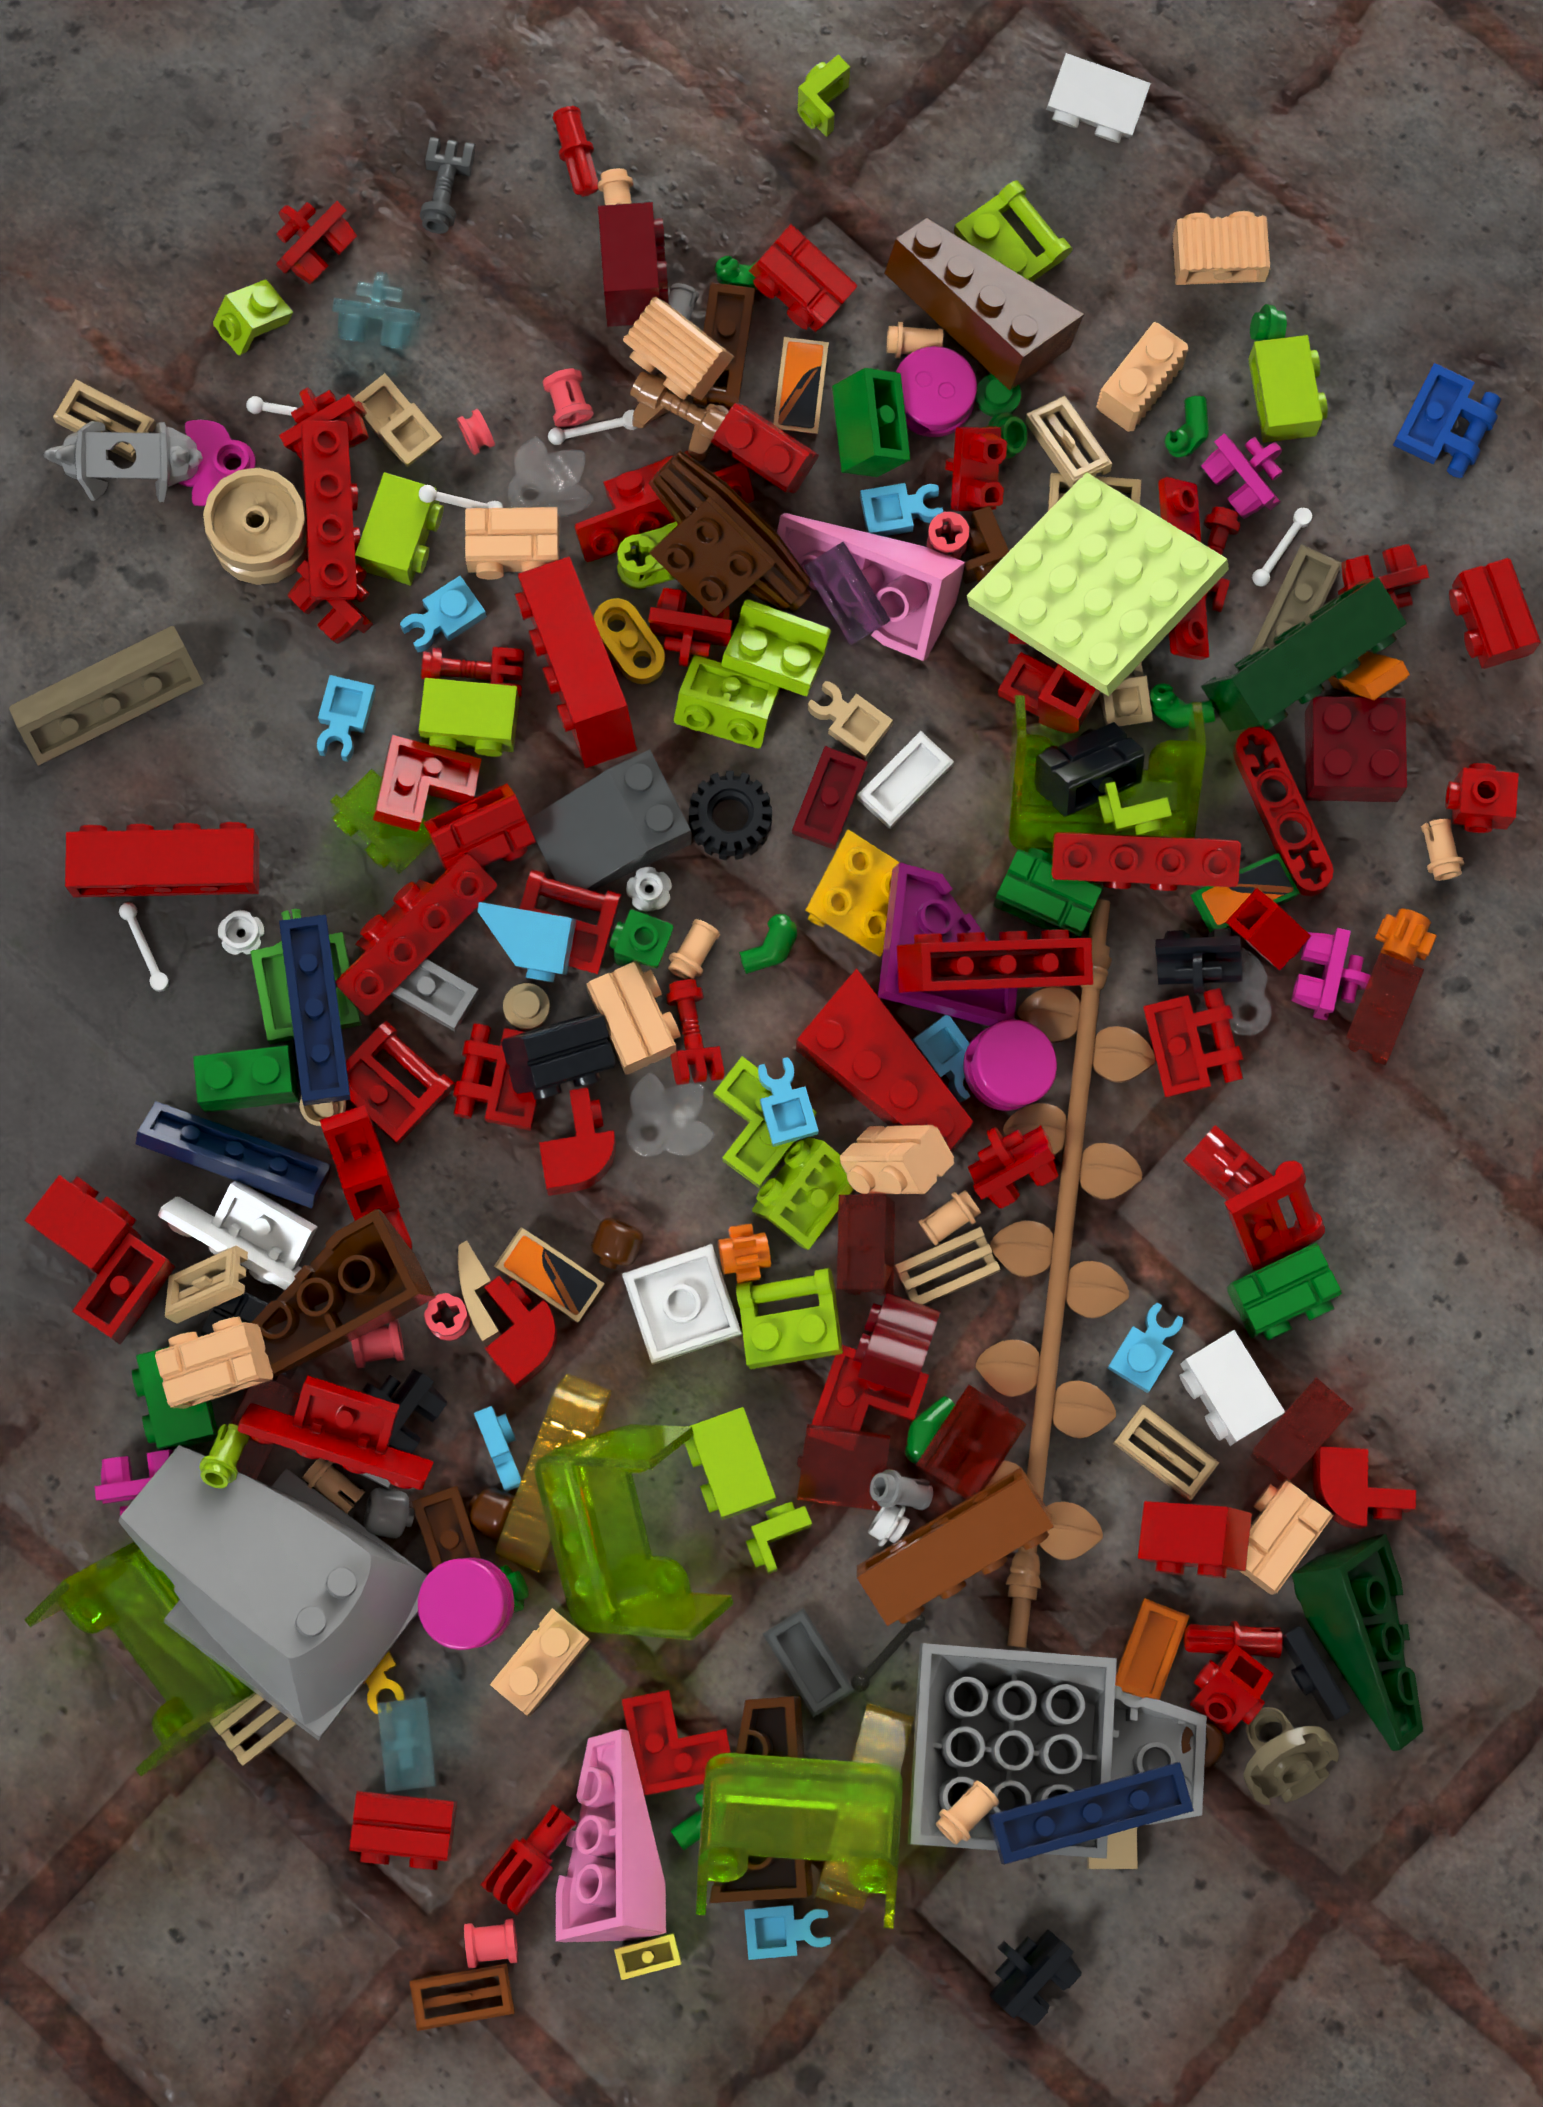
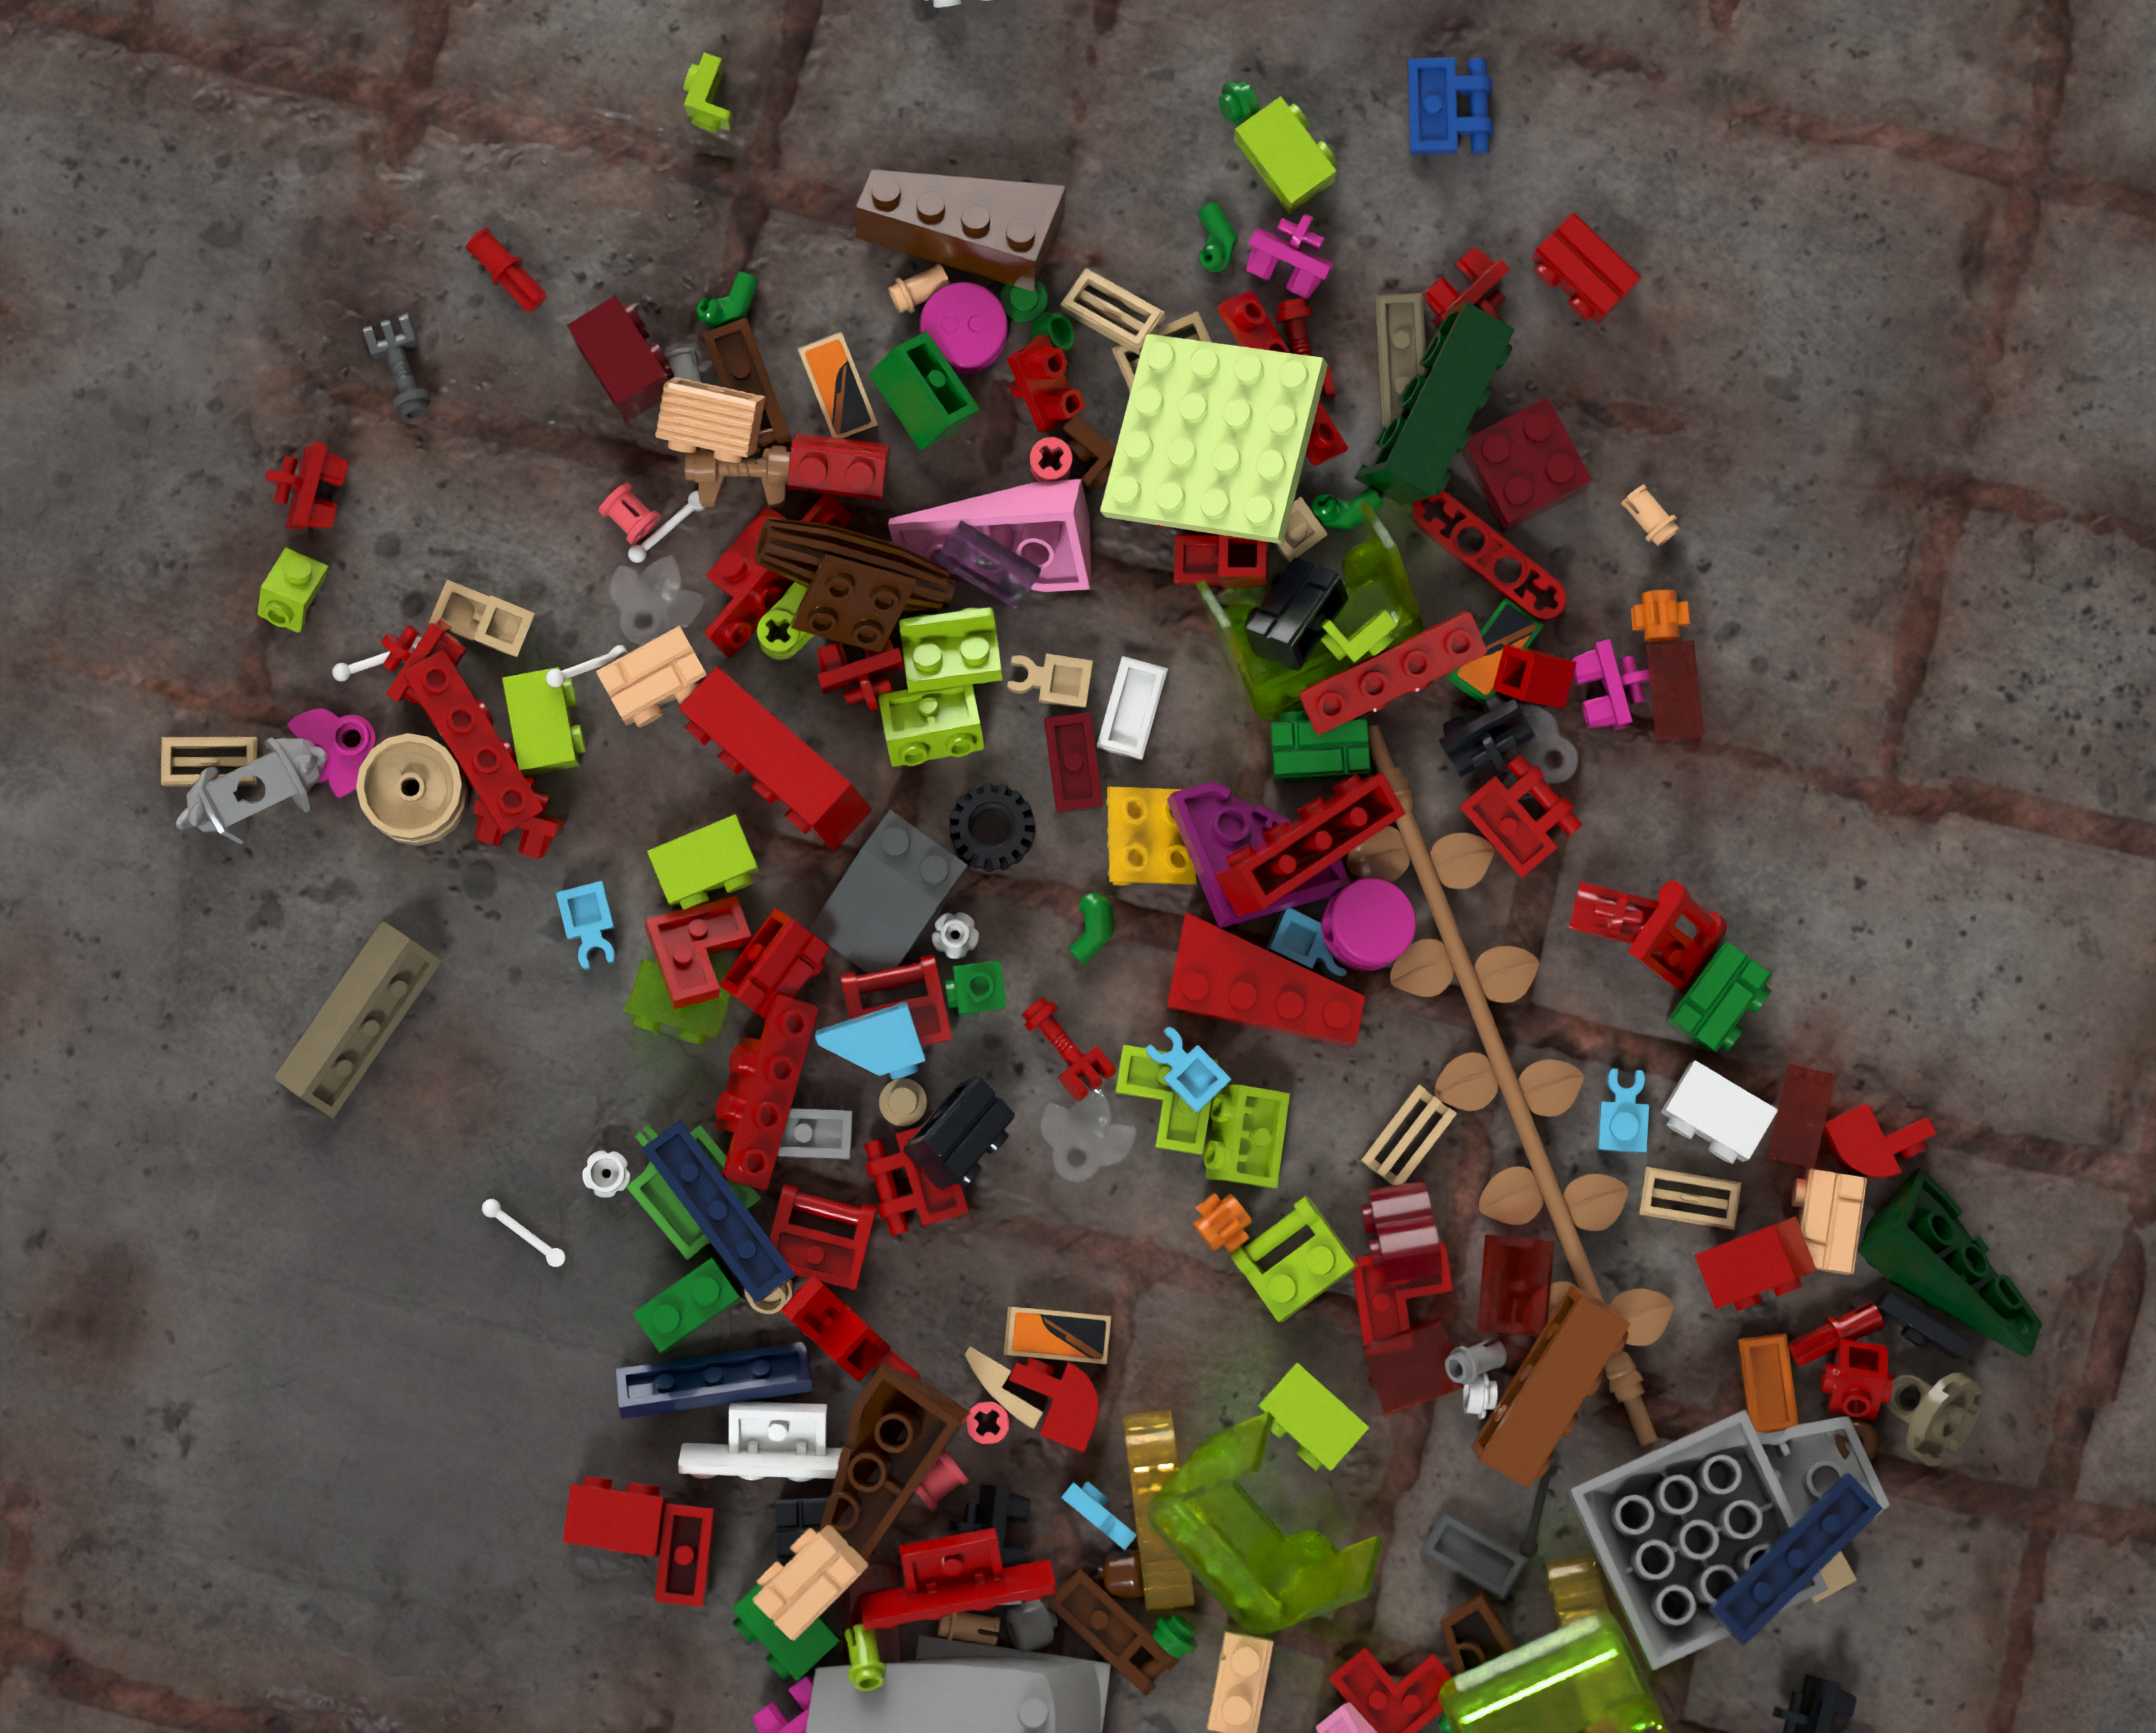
camera: 25 degrees left, 5 degrees up
red brick [65,822,260,897] -> none
tan tile [165,1246,248,1324] -> none
clear light blue hips [332,271,421,350] -> none
medium azure plate [400,576,487,652] -> none
dark pink head [418,1558,514,1650] -> none
red hinge [421,647,524,697] -> none
coral bush [457,409,495,455] -> none
red brick [539,1087,616,1196] -> none
light nougat brick [586,961,681,1075] -> none
reddish brown piece [591,1218,644,1270] -> none
yellow plate [594,598,665,684] -> none
light nougat pin [597,168,633,205] -> none
white tile [622,1244,742,1365] -> none
light nougat pin [668,919,720,980] -> none
lime bracket [746,1502,812,1574] -> none
red brick [749,224,858,332] -> none
clear red hinge [837,1194,895,1296] -> none
light nougat brick [840,1125,954,1194] -> none
medium azure plate [860,483,943,536] -> none
green arm [905,1396,958,1465] -> none
light nougat pin [918,1190,981,1246] -> none
light nougat pin [935,1780,999,1845] -> none
lime plate [954,180,1073,282] -> none
red hips [968,1126,1058,1209] -> none
light nougat brick [1096,322,1188,432] -> none
light nougat brick [1173,211,1270,285] -> none
white hinge [1252,508,1312,587] -> none
orange tile [1328,651,1410,700] -> none
red brick [1445,763,1519,833] -> none

